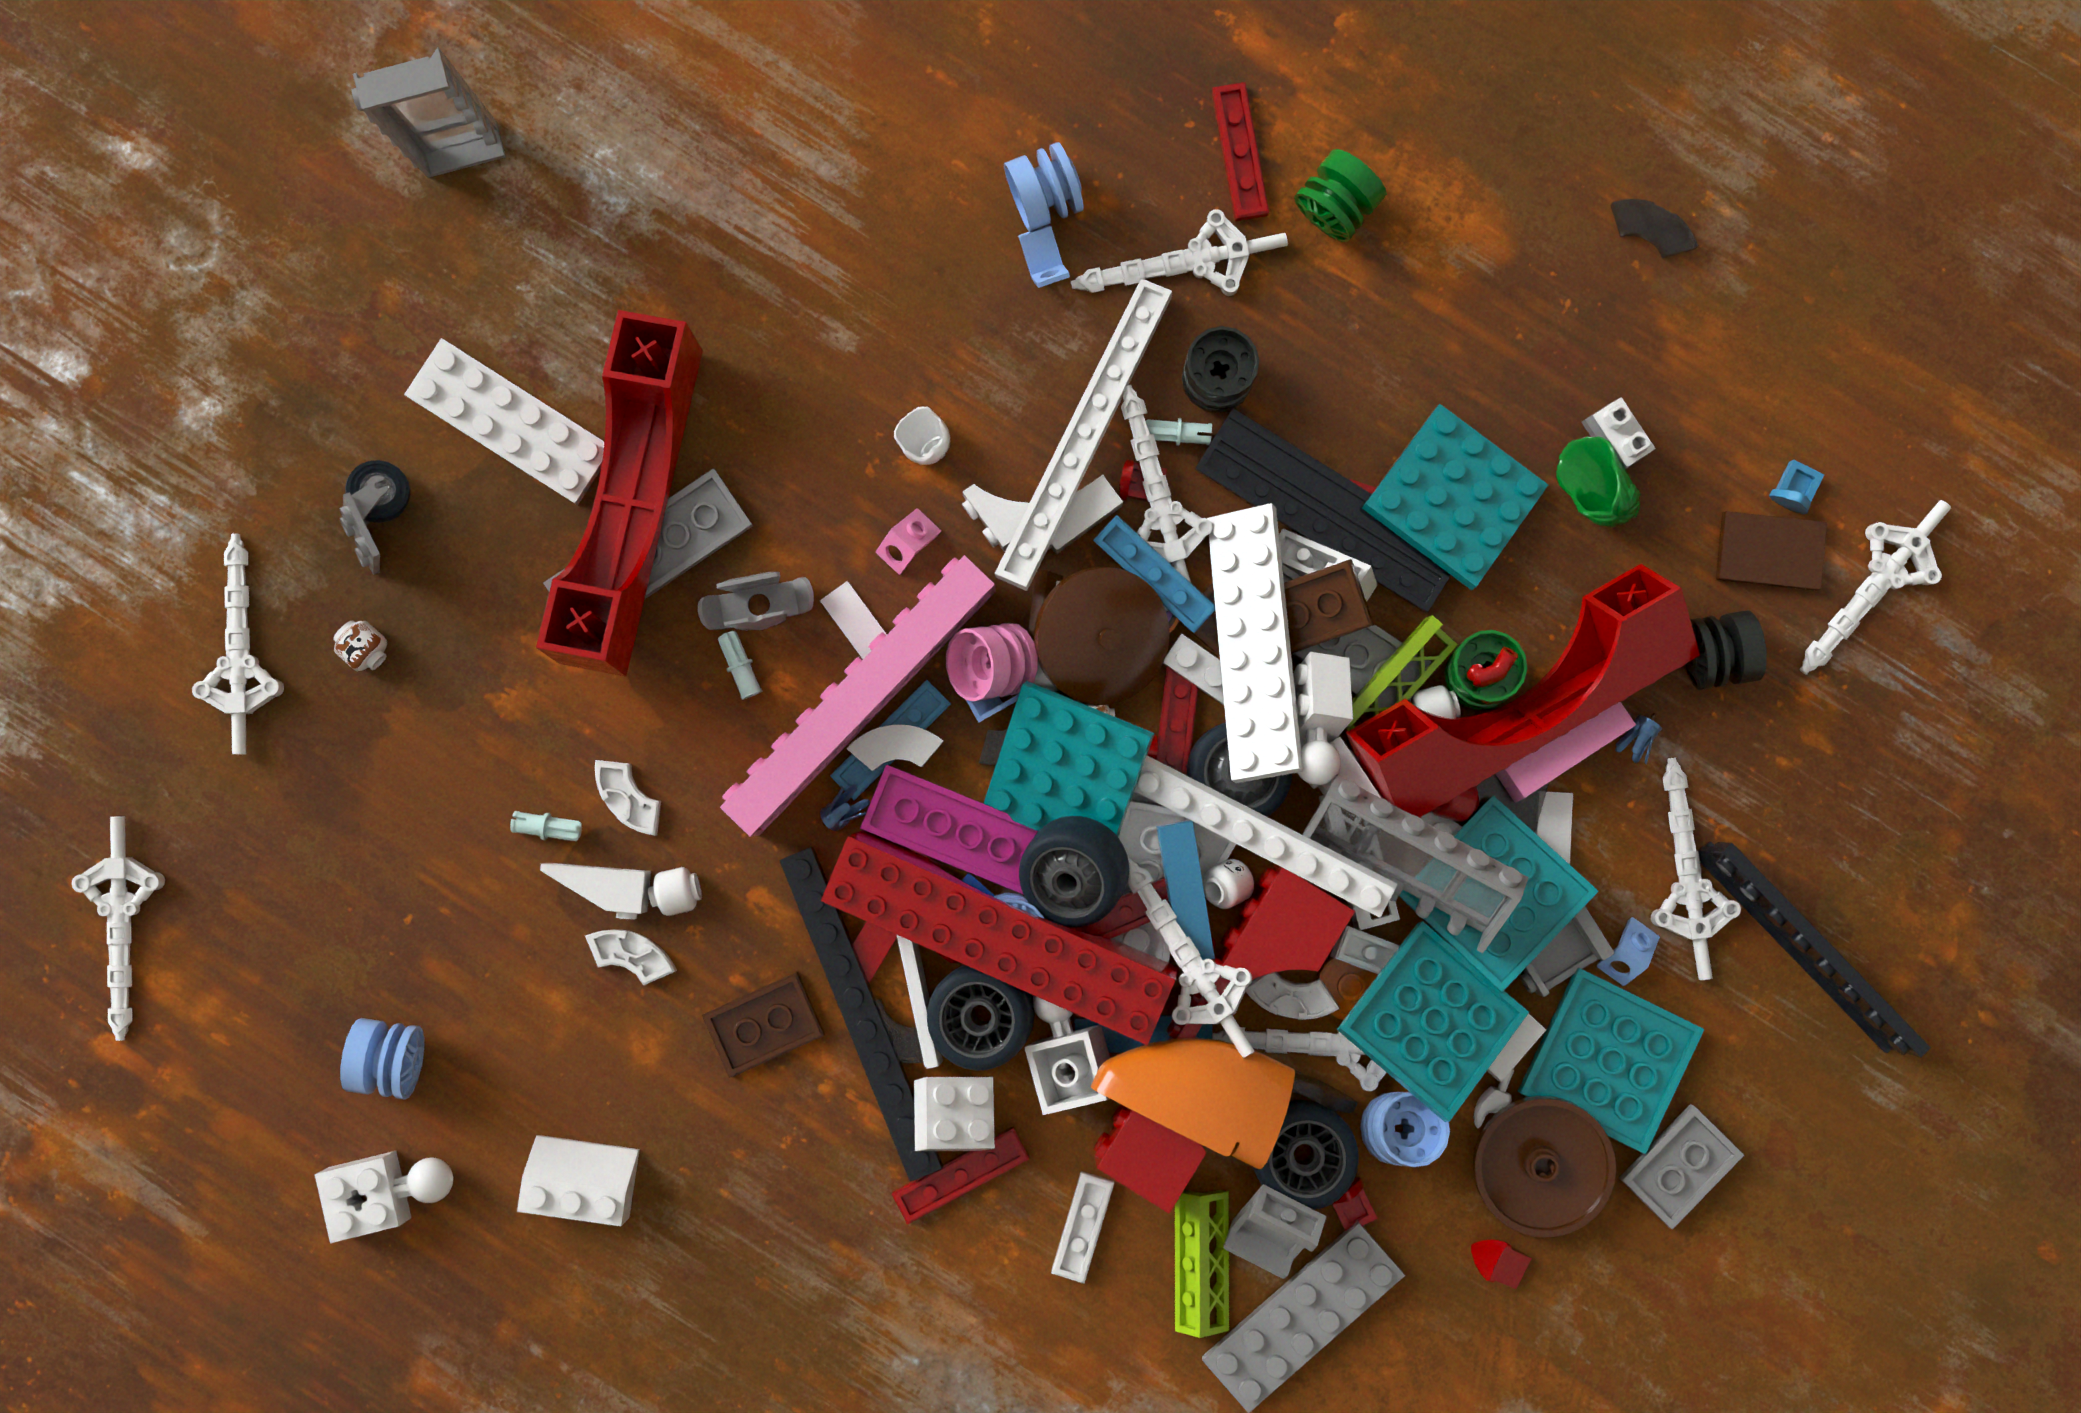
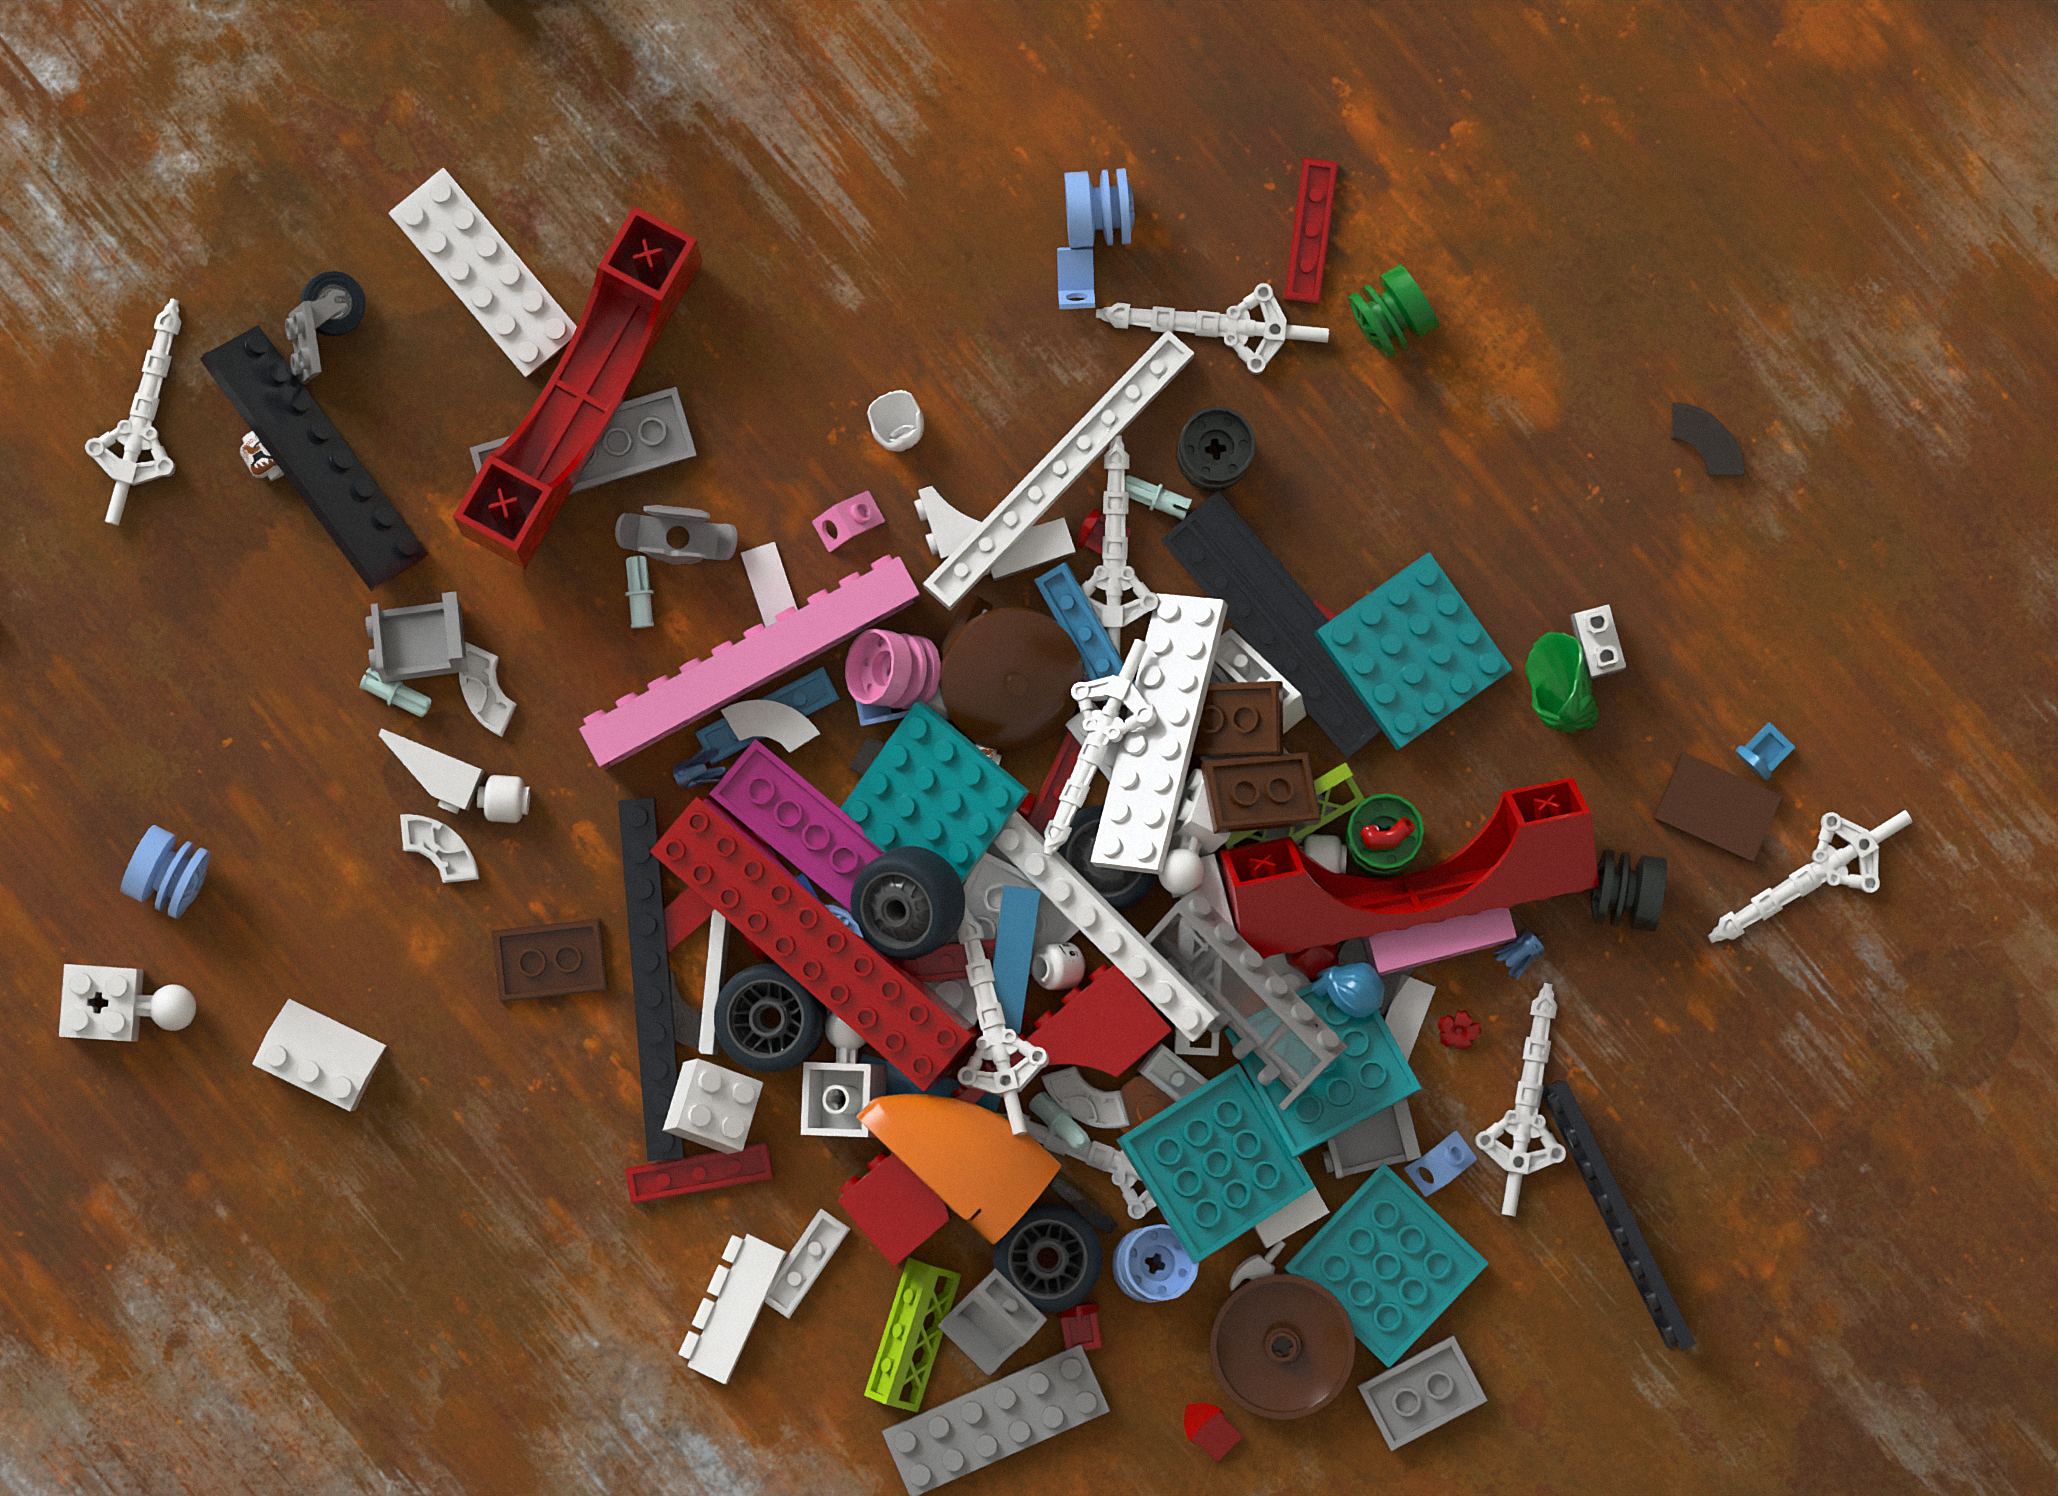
camera: 20 degrees right, 0 degrees up
none -> black plate [200,325,428,591]
none -> light grey panel [366,592,468,683]
none -> white windscreen [678,1234,787,1385]
none -> light aqua axle [1029,1092,1090,1152]
none -> white bar [1043,639,1157,857]
none -> reddish brown tile [1201,752,1321,834]
none -> dark azure piece [1311,962,1385,1018]
none -> red plant [1437,1010,1482,1050]

